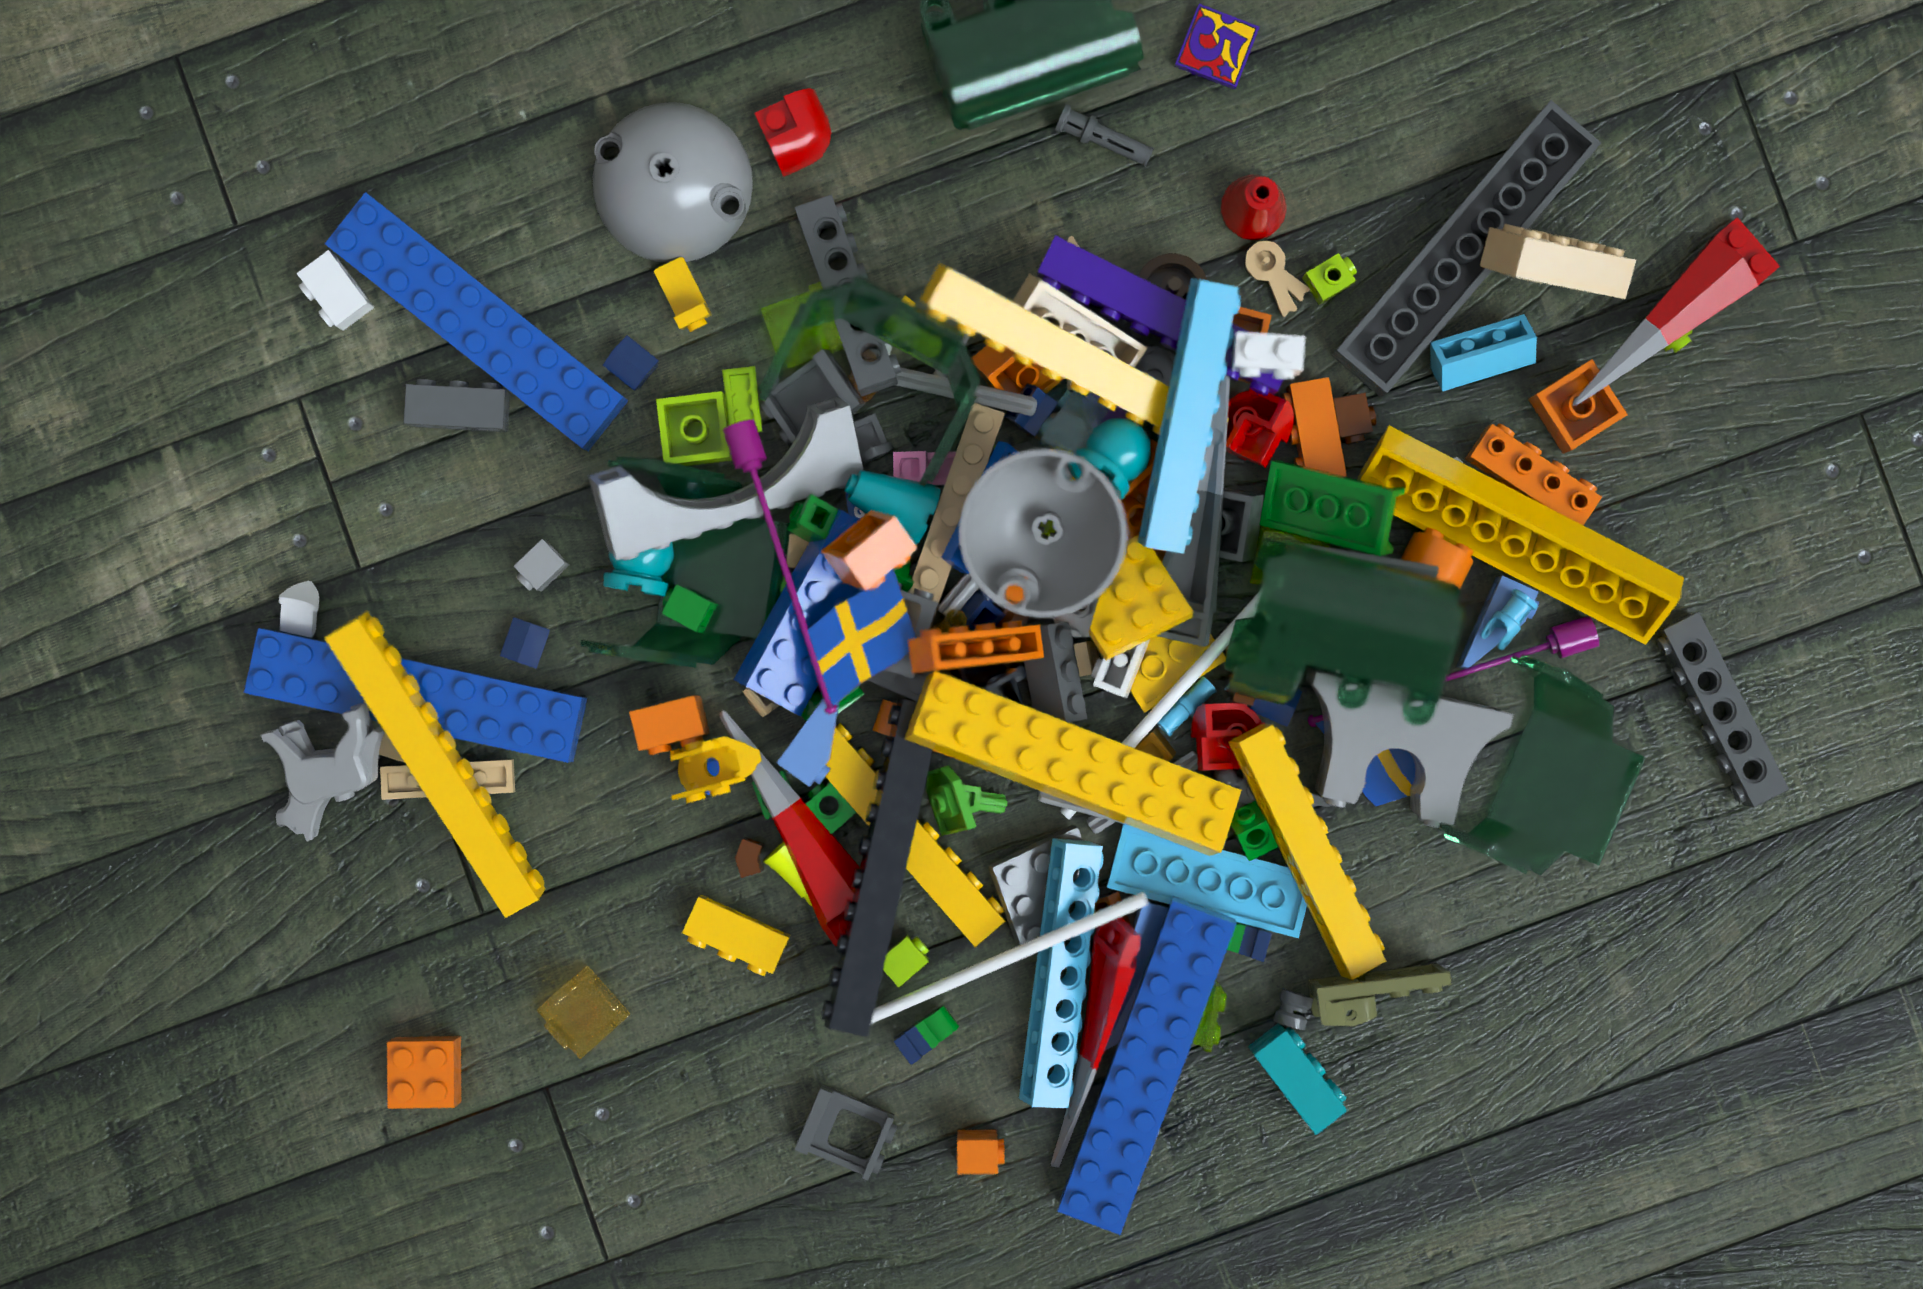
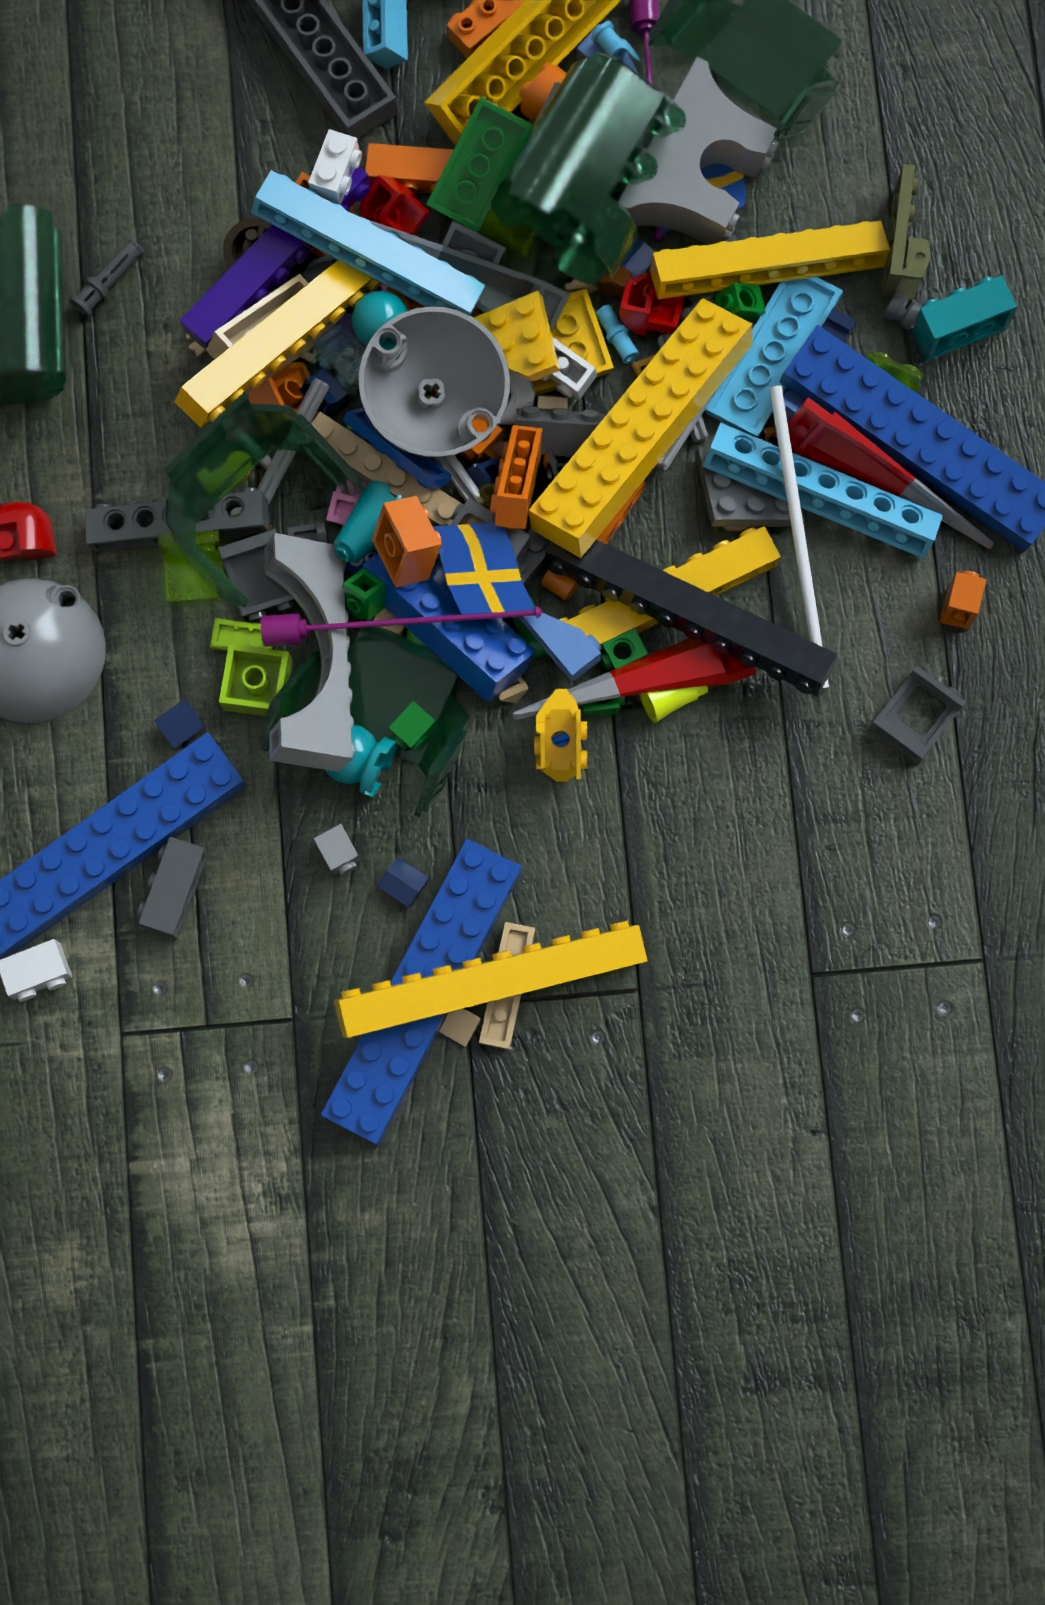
camera: 70 degrees left, 10 degrees down
light grey animal [261,702,385,841] -> none
white tile [279,581,319,638] -> none
orange brick [387,1036,461,1109] -> none
clear yellow panel [537,965,631,1059] -> none
orange brick [629,695,710,755] -> none
yellow bracket [654,257,712,332] -> none
yellow brick [682,894,791,976] -> none
reddish brown piece [735,837,765,878] -> none
lime brick [883,934,930,988] -> none
leg [893,1005,960,1065] -> none
bright green piece [926,765,1007,836] -> none
white piece [1060,567,1292,820] -> none
tile [1174,4,1259,90] -> none
red cone [1221,175,1287,240] -> none
tan piece [1245,241,1310,318] -> none
lime brick [1302,253,1357,305] -> none
reddish brown brick [1333,393,1376,445] -> none

